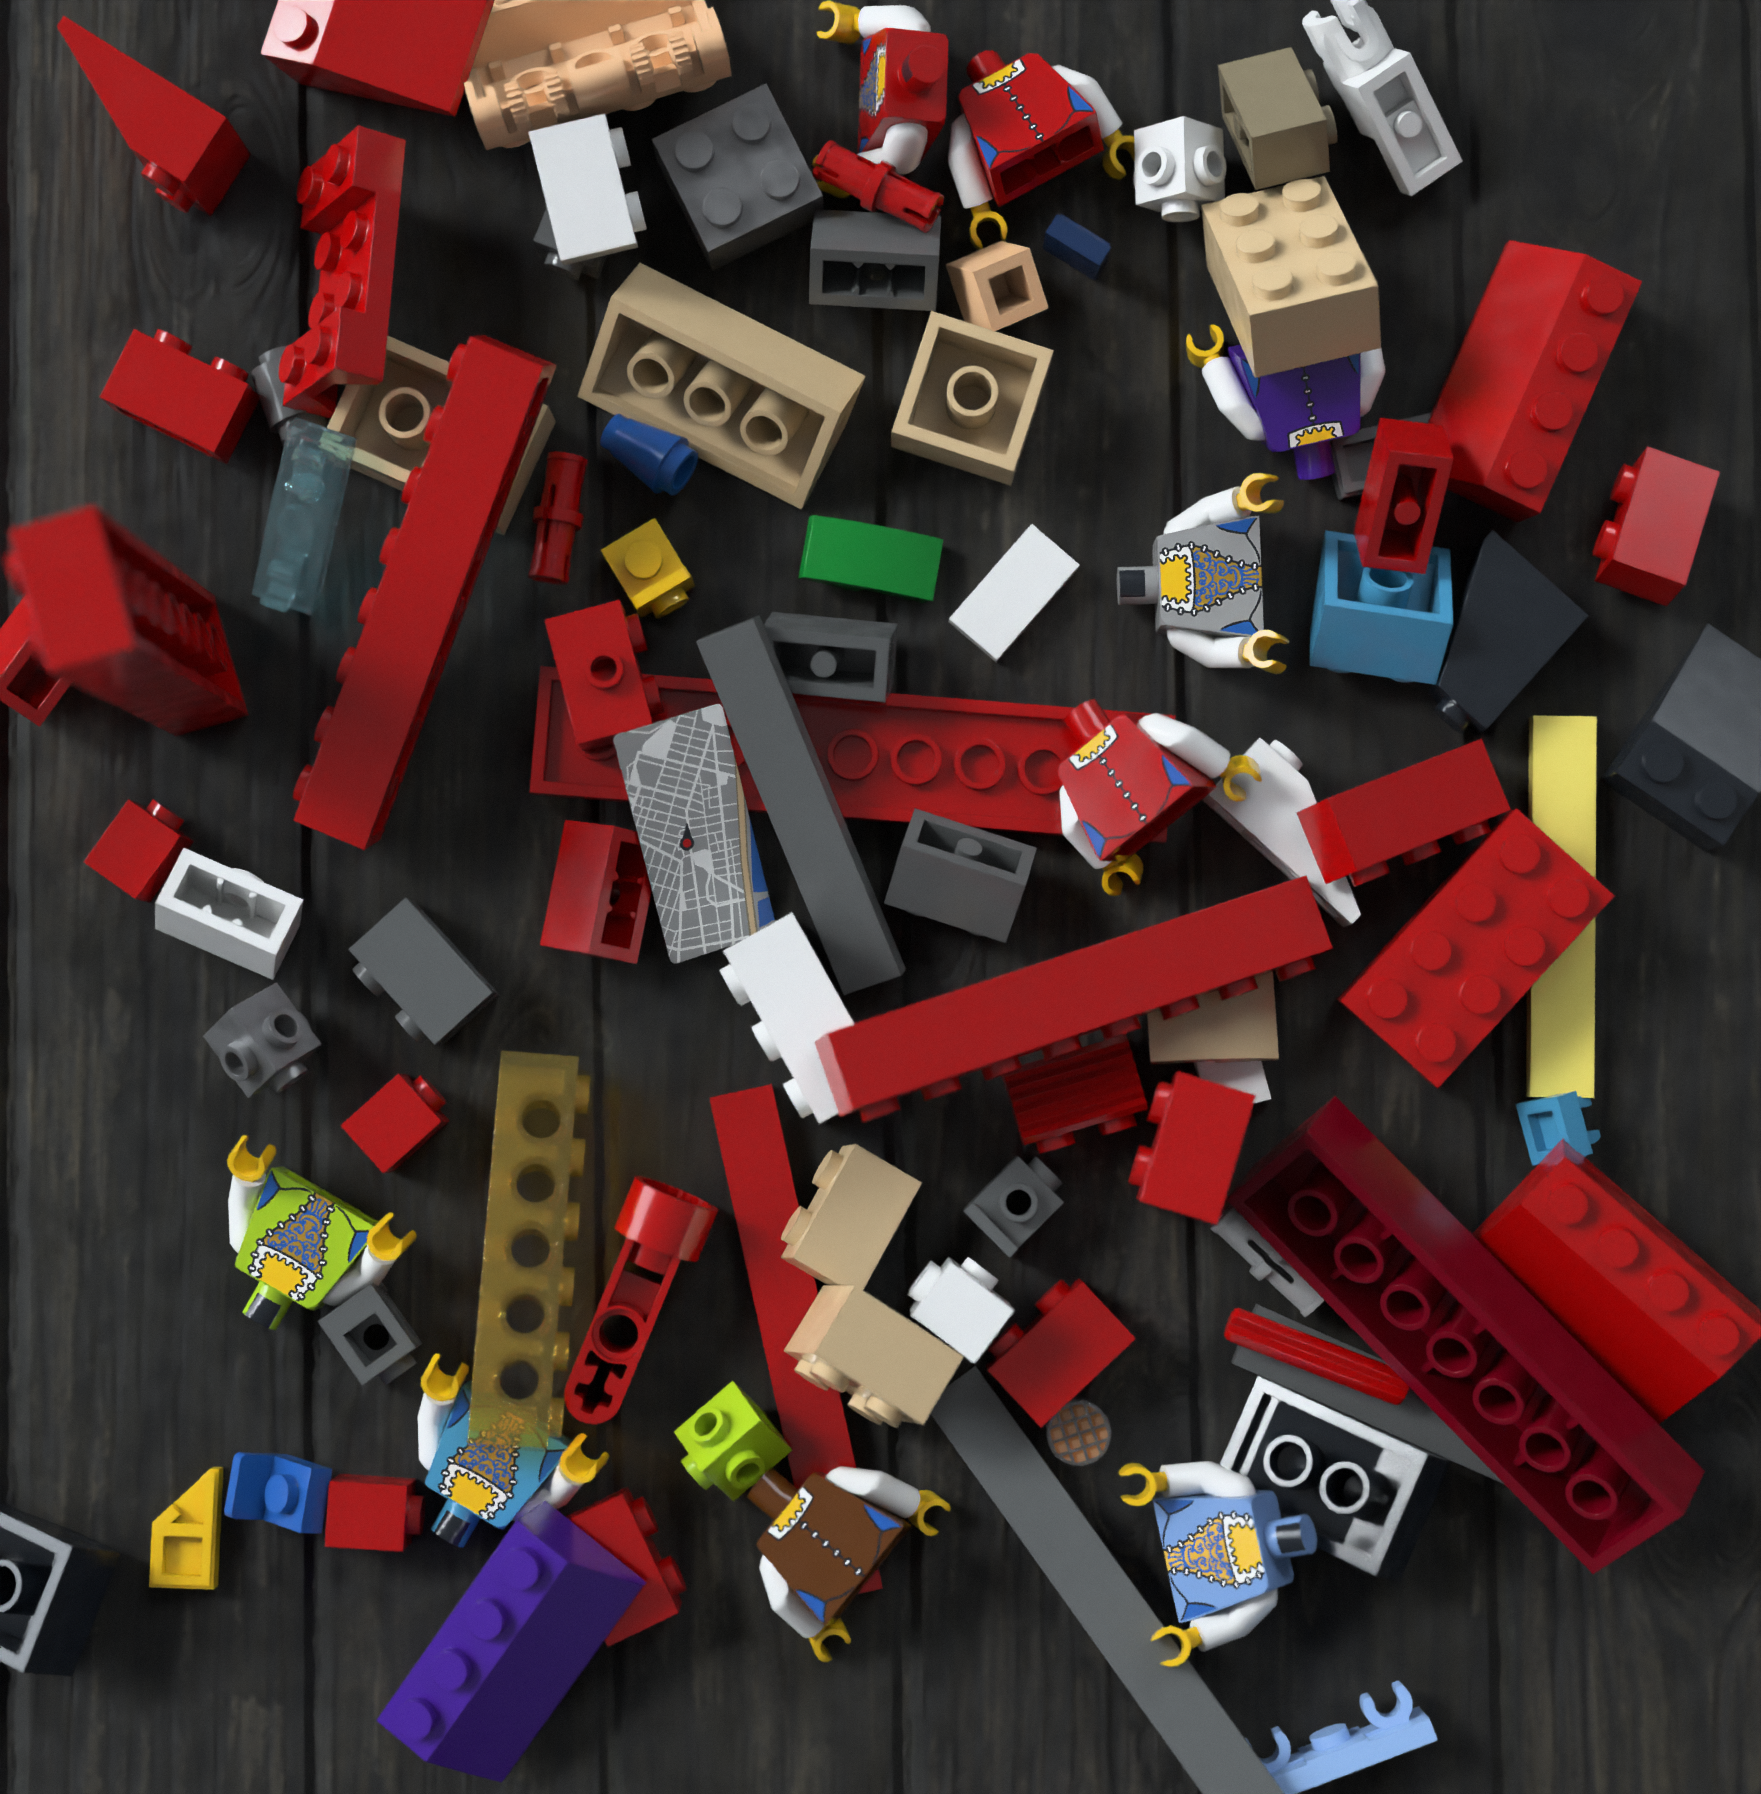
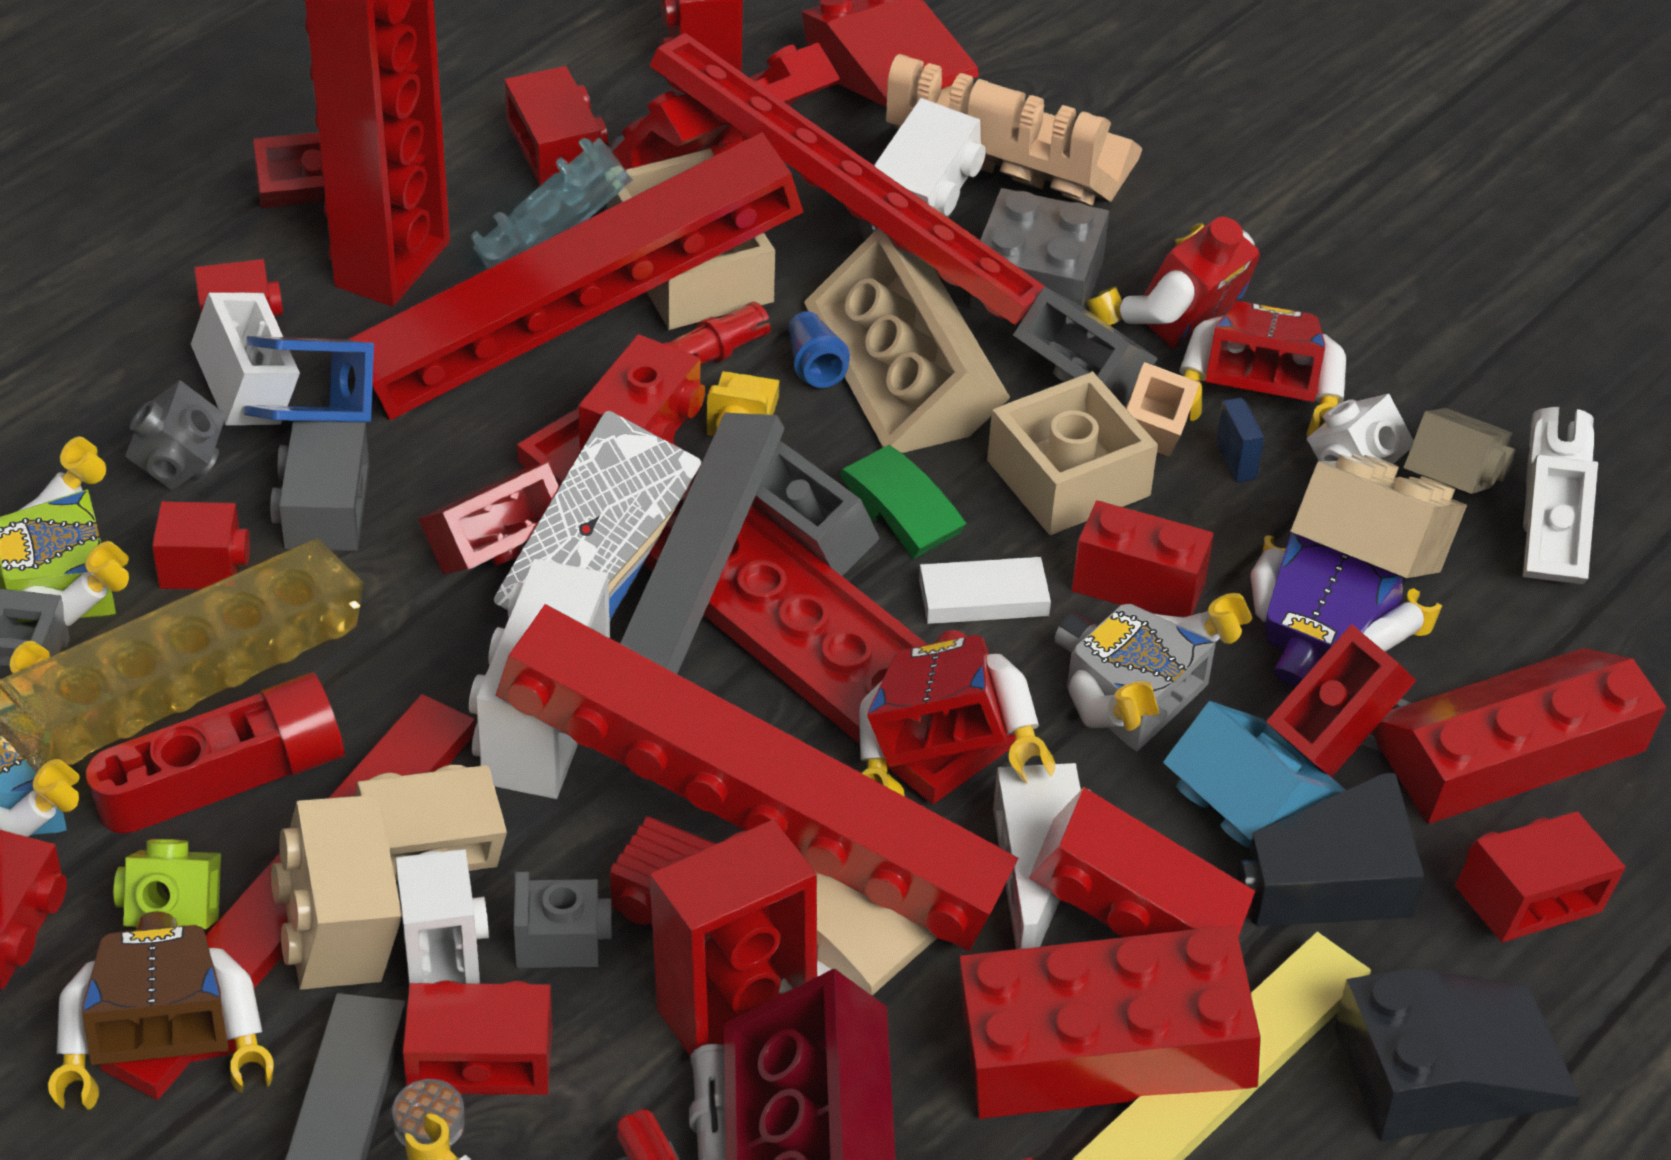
camera: 40 degrees right, 40 degrees down
red pin [813,140,944,233] -> none
dark grey brick [884,808,1037,943] -> none
none -> blue piece [244,336,374,422]
none -> red plate [649,33,1046,325]
none -> red brick [1072,500,1214,617]

